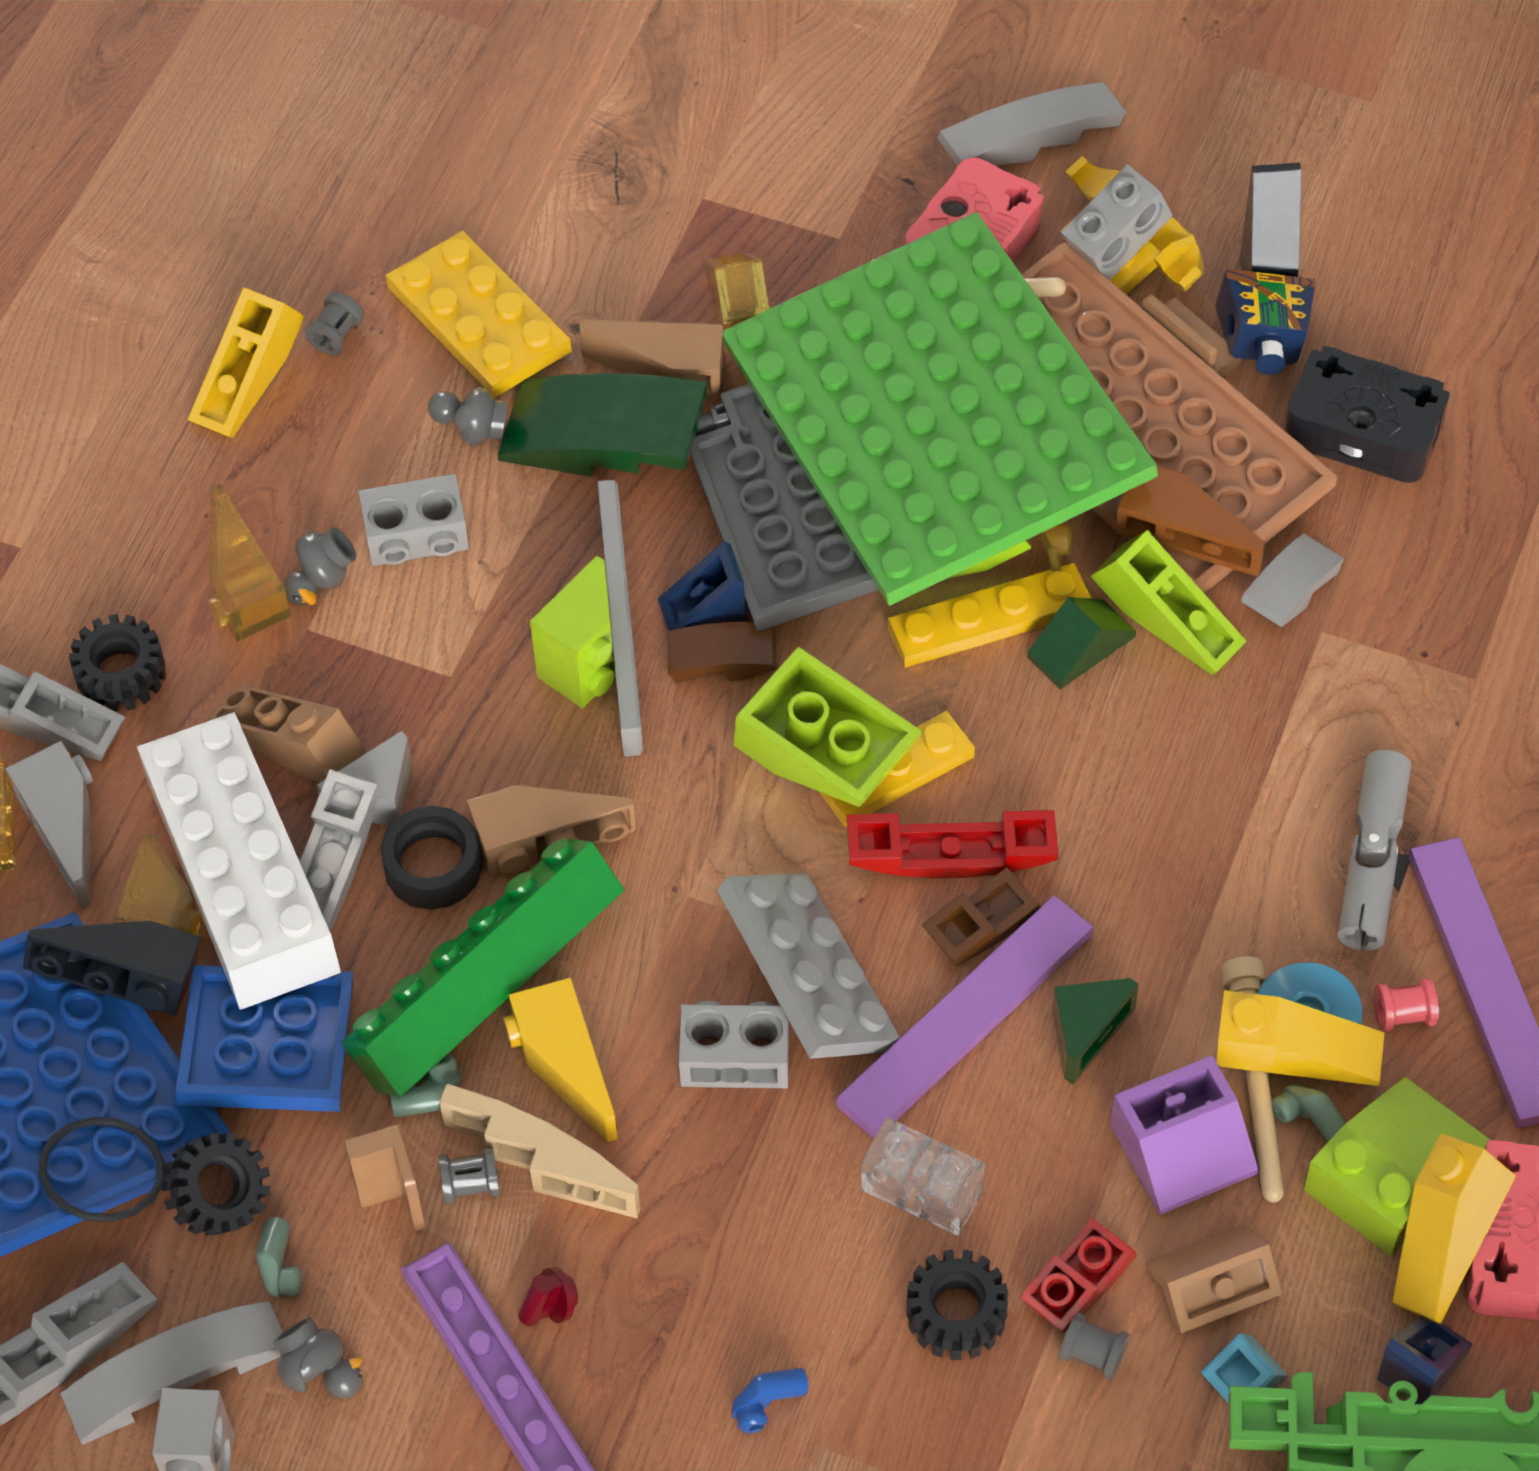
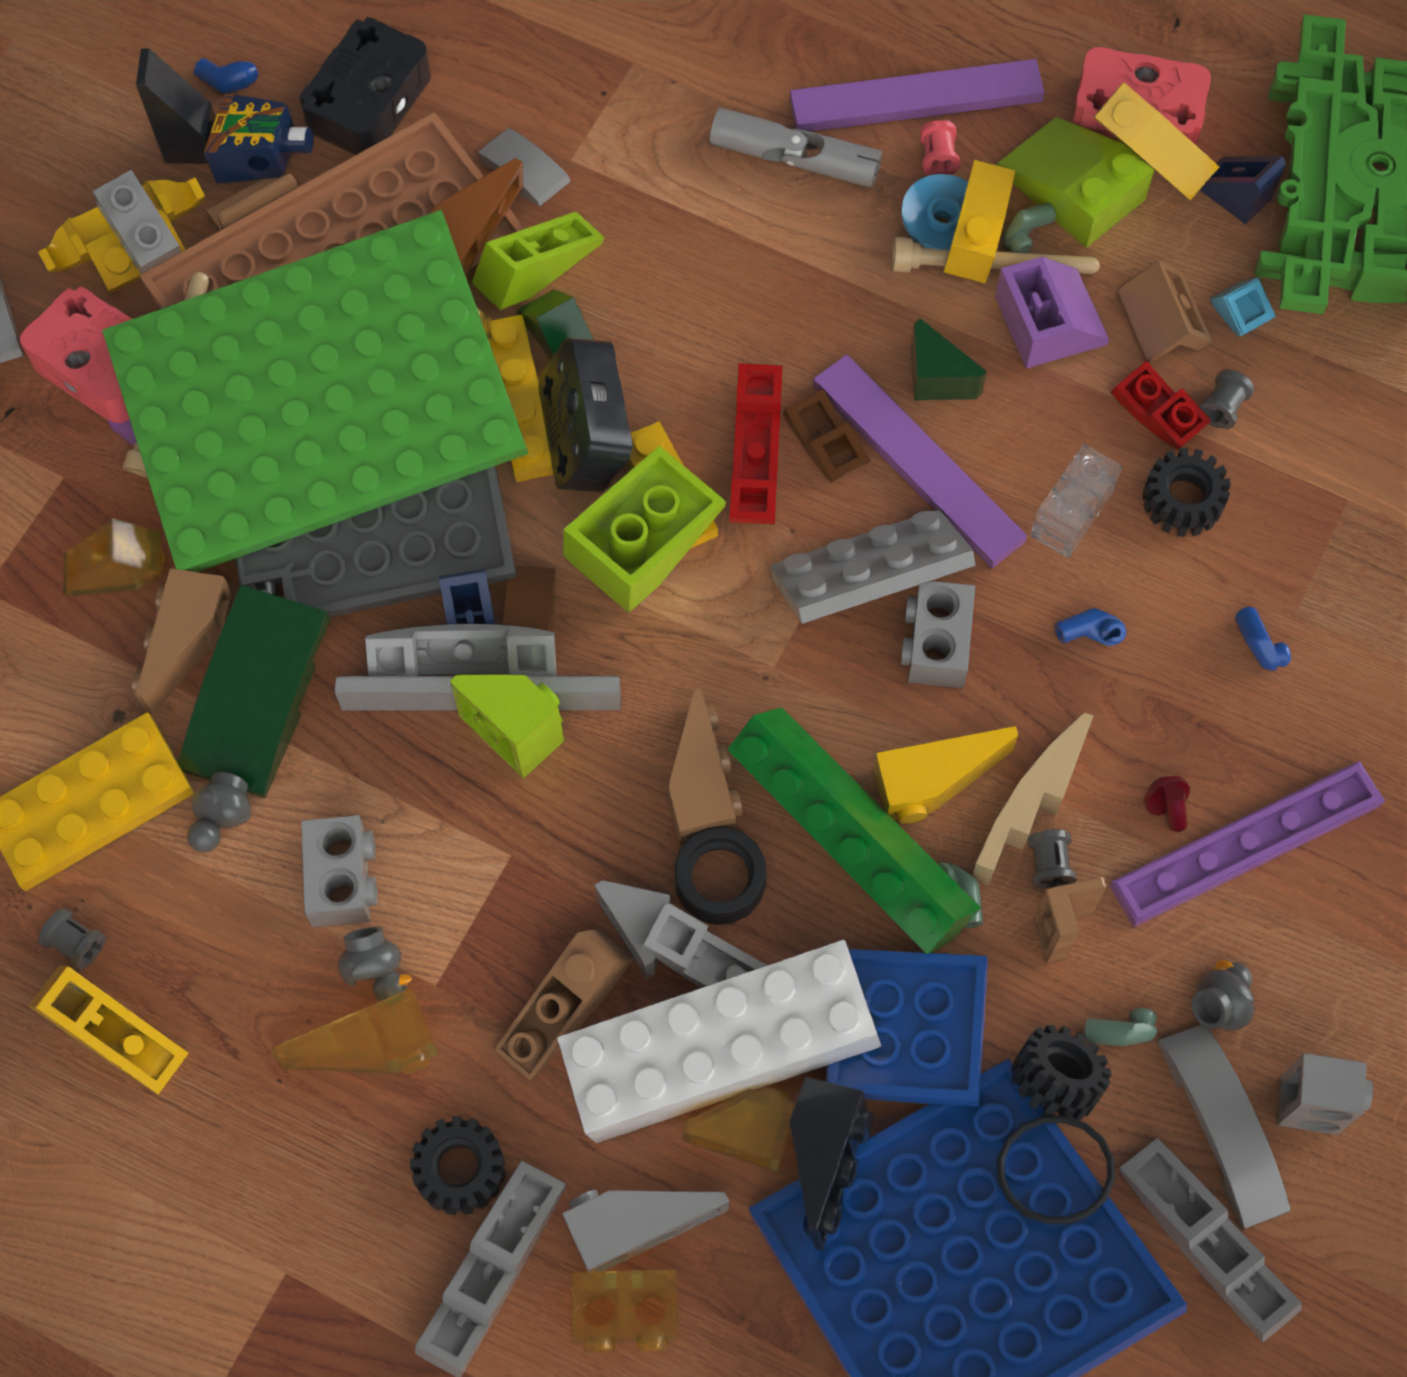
camera: 85 degrees left, 10 degrees up
none -> blue arm [194,58,258,94]
none -> light grey slope [365,624,557,676]
none -> black axle [539,338,632,492]
none -> blue arm [1054,608,1127,646]

